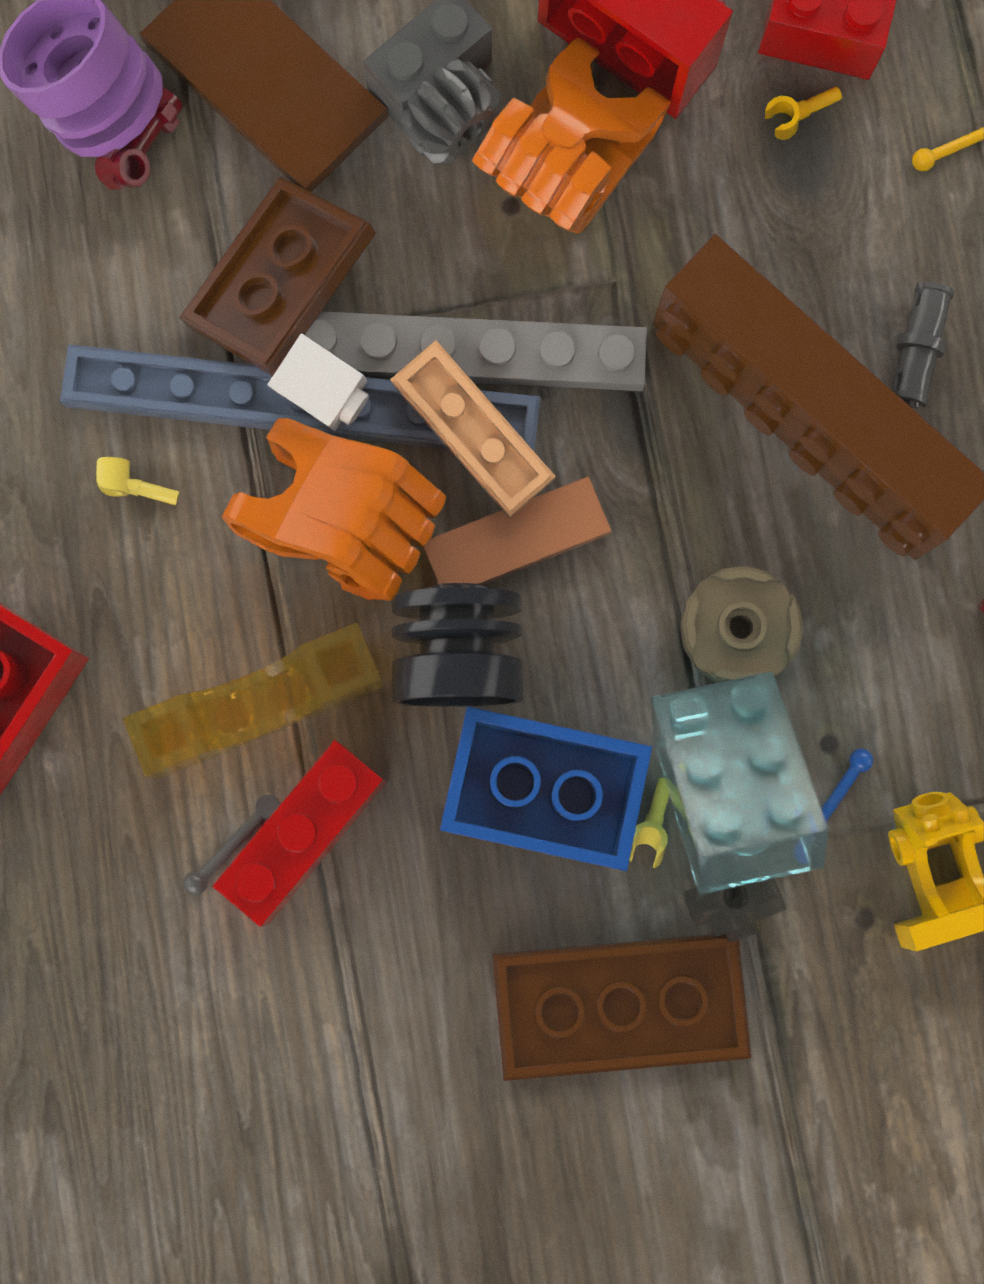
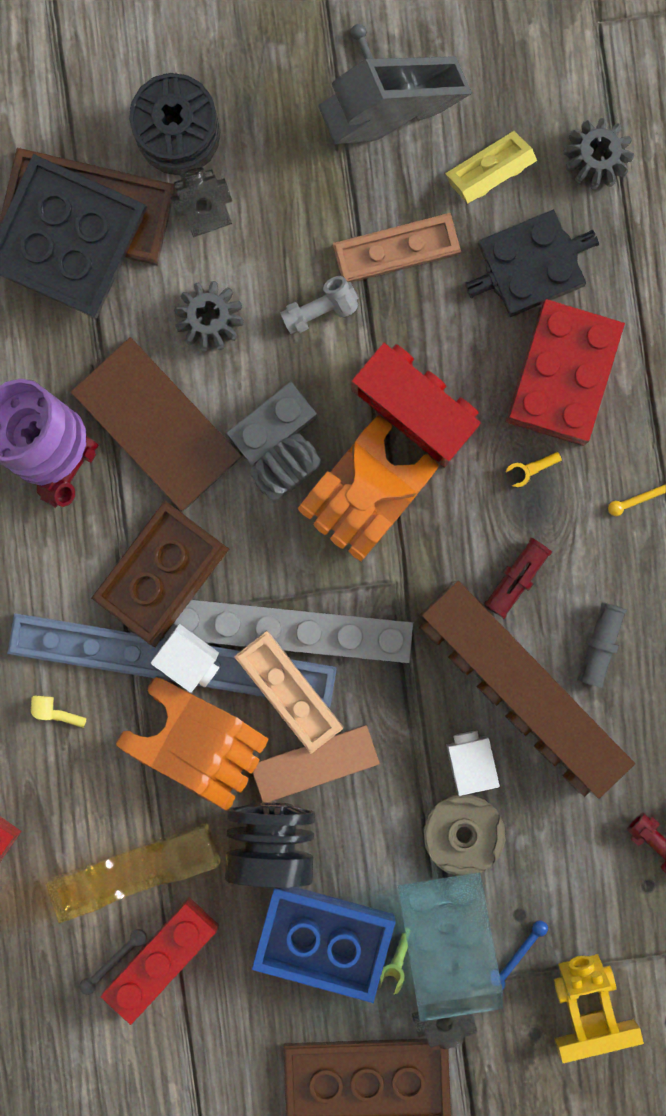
camera: 10 degrees right, 5 degrees up
none -> white brick [446,731,500,796]
none -> dark red pin [484,538,552,619]

